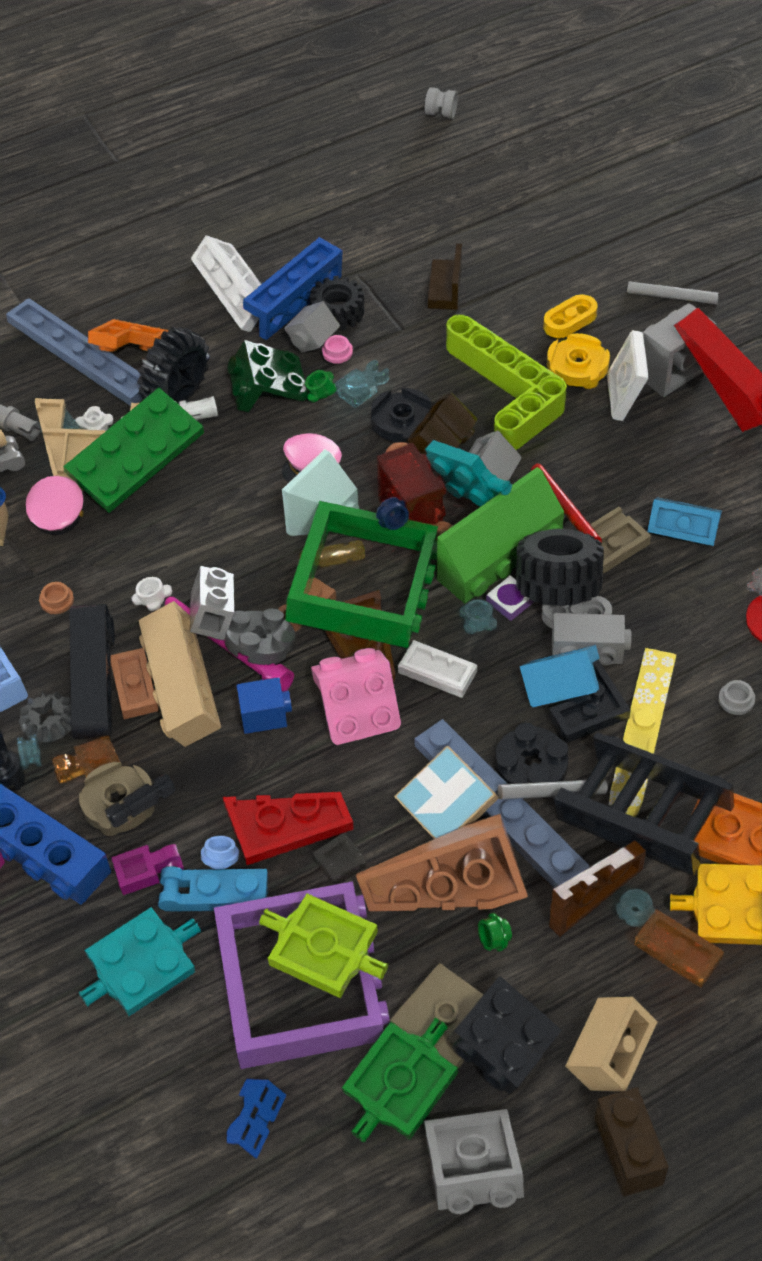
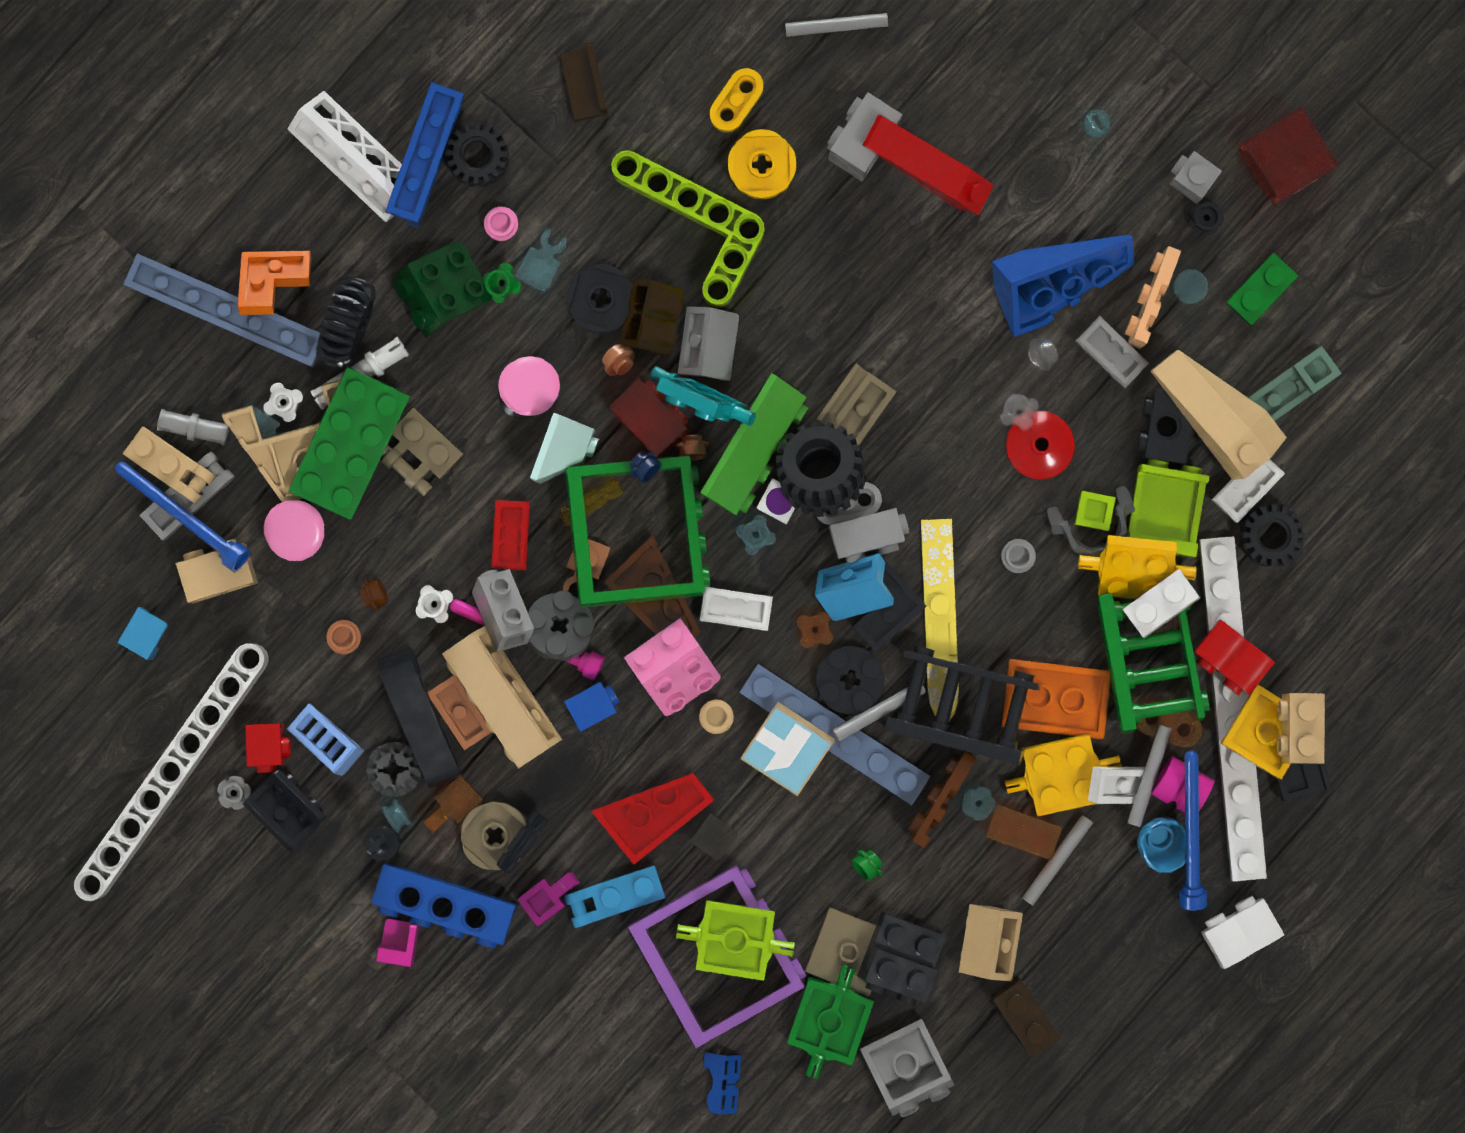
camera: 20 degrees left, 35 degrees up
teal plate [79,907,201,1016] -> none
light blue plate [201,836,239,869] -> none
light grey brick [284,301,340,353] -> none
nougat wedge [356,814,528,911] -> none
red bar [531,463,602,543] -> none
white plate [607,330,649,421] -> none
dark azure panel [647,497,722,546] -> none
none -> reddish brown plate [360,578,389,611]
none -> dark tan plate [381,407,464,497]
none -> red plate [492,500,530,571]
none -> tan tile [699,700,734,734]
none -> clear orange plate [797,612,834,648]
none -> light grey bar [1022,815,1093,906]

